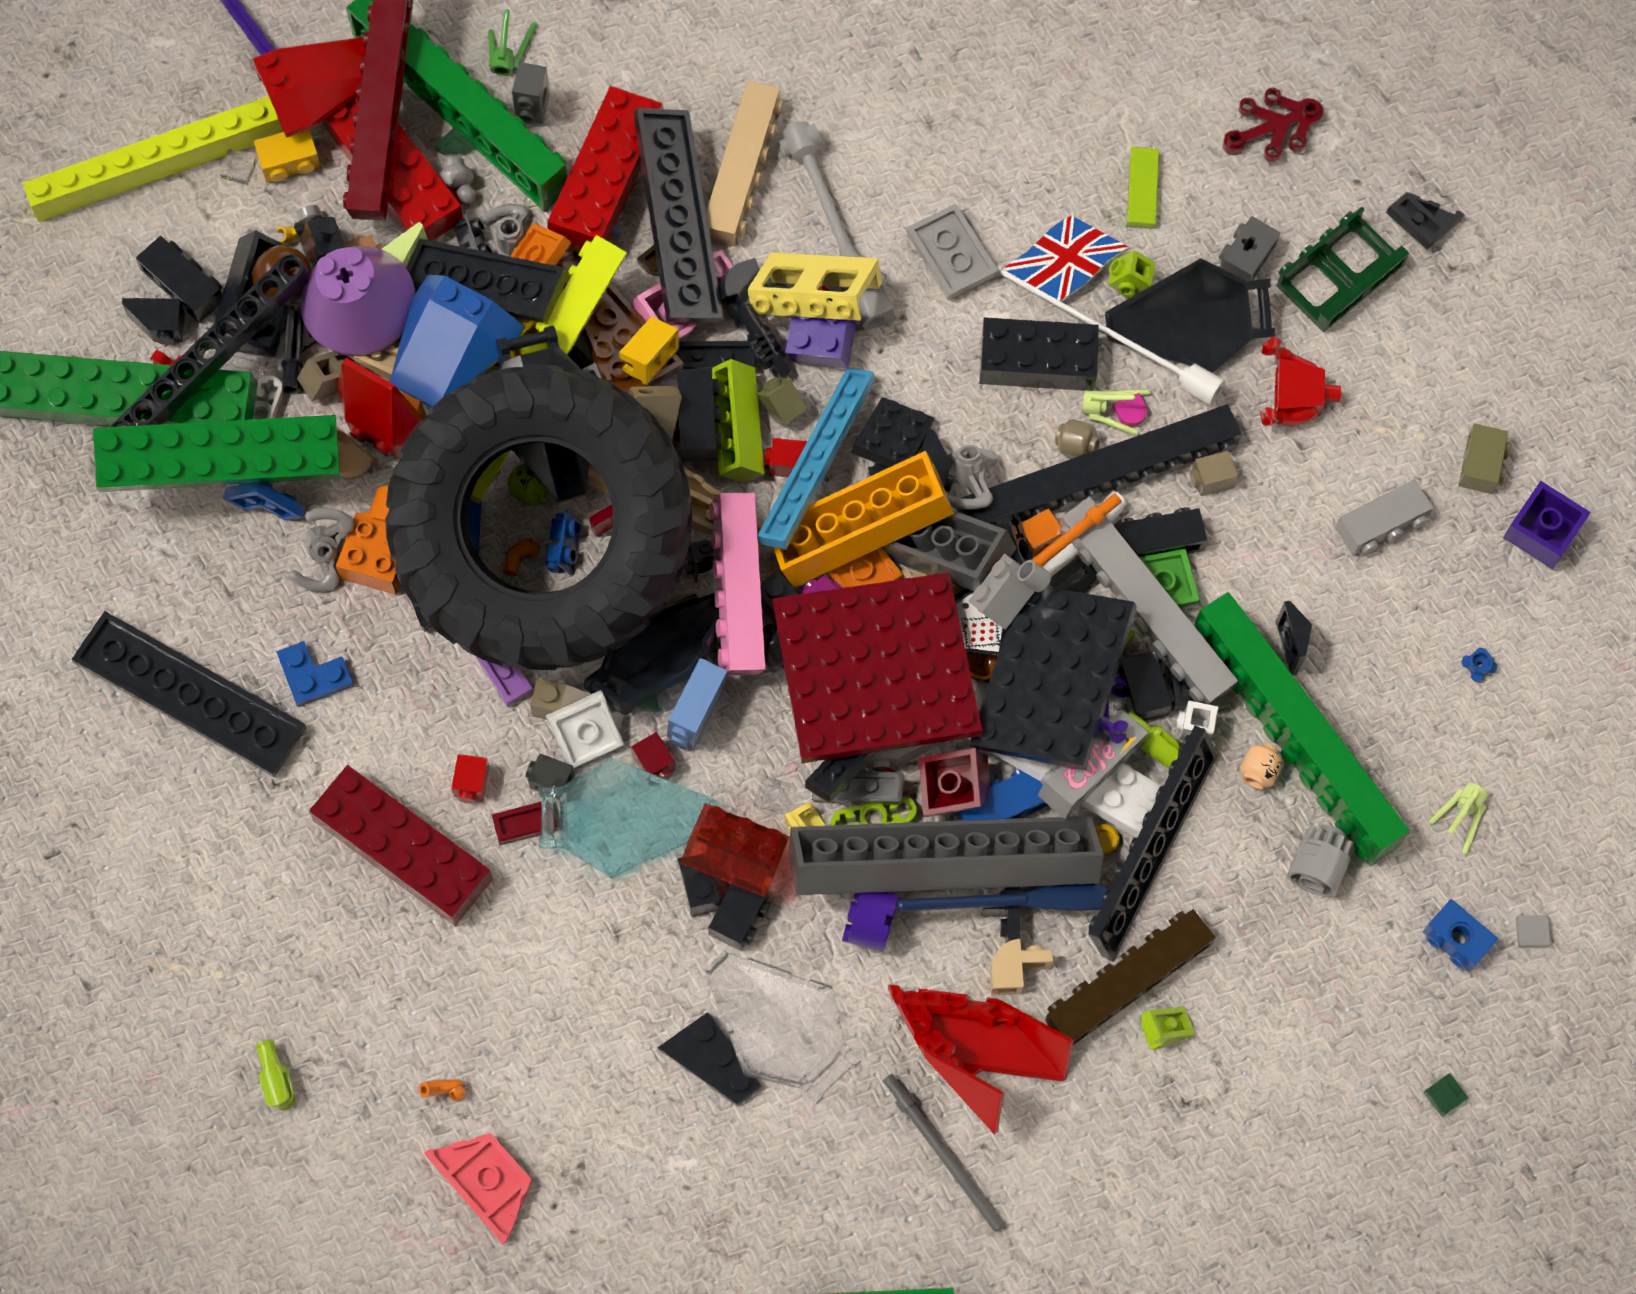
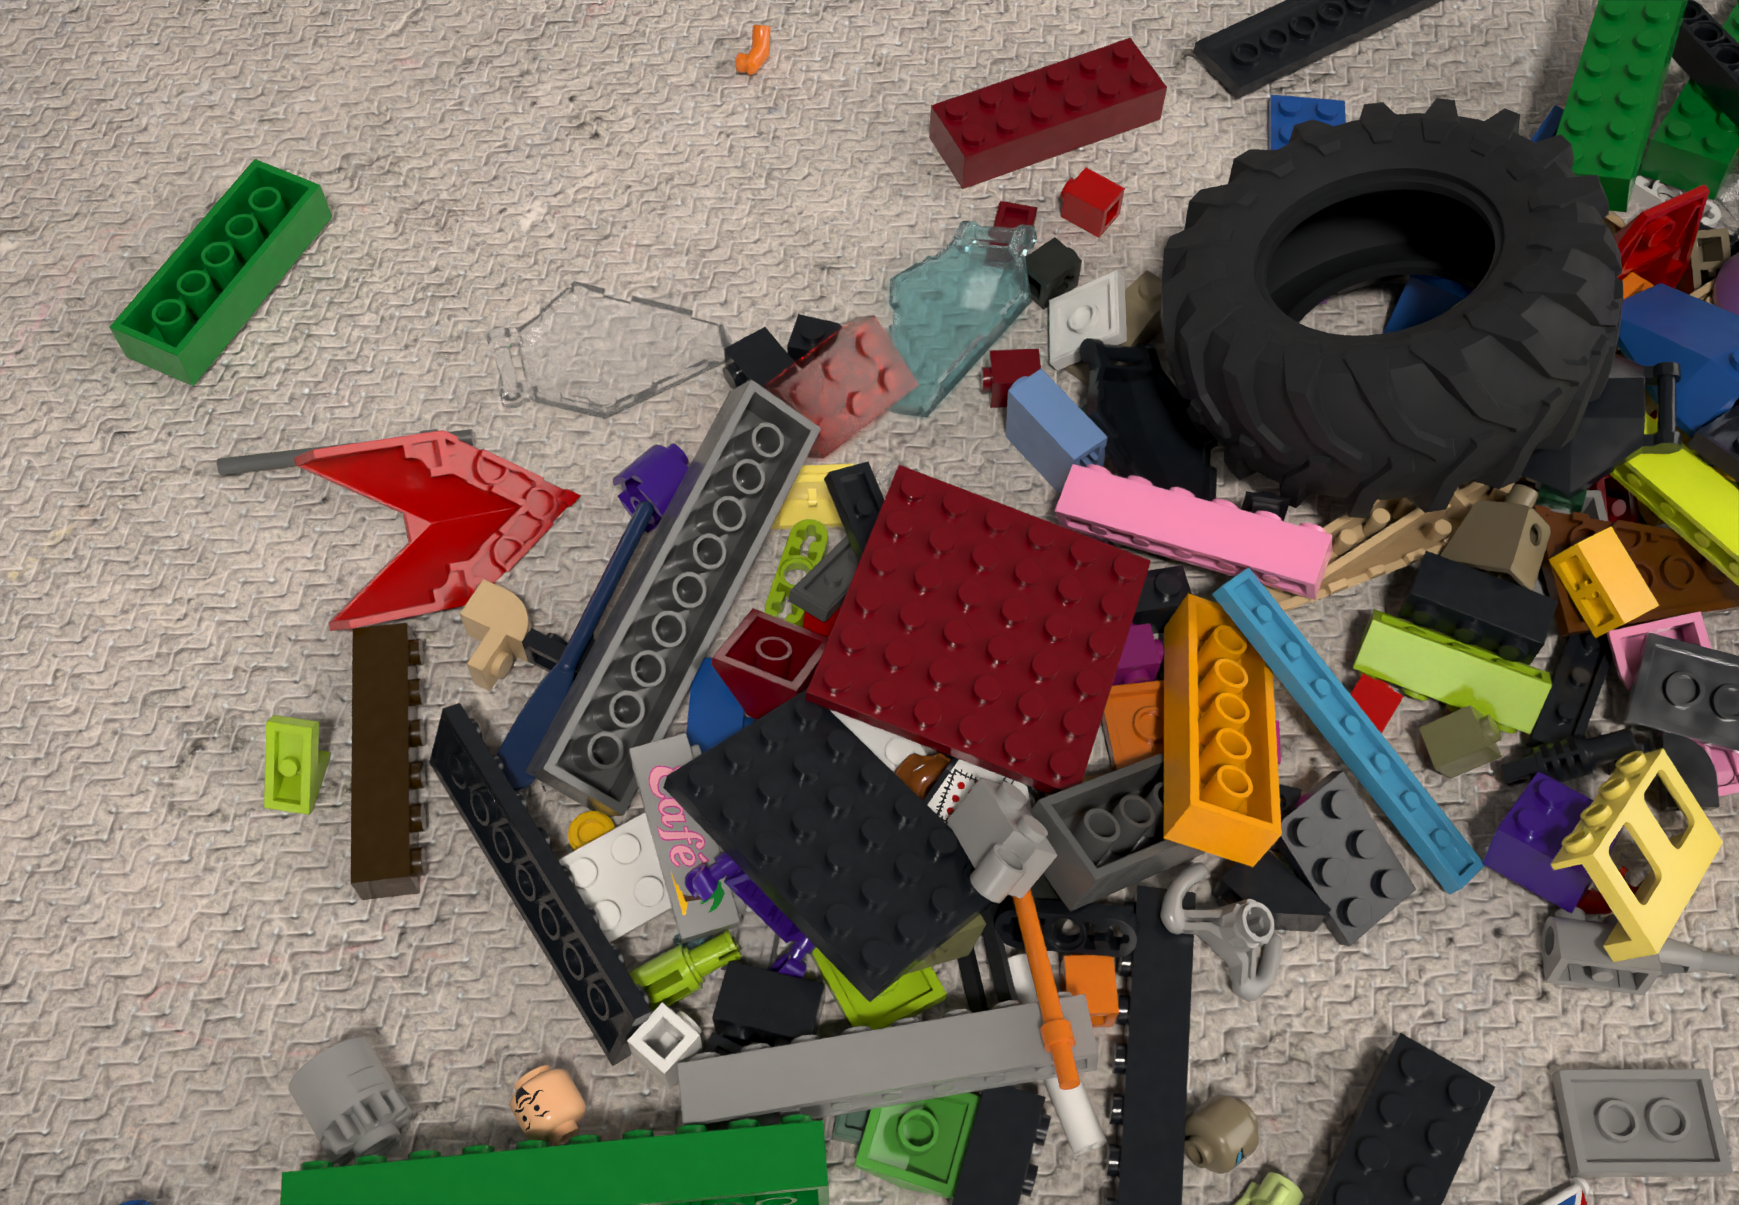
camera: 120 degrees right, 10 degrees down
coral wing [424,1133,532,1245] -> none
black wing [657,1012,762,1106] -> none

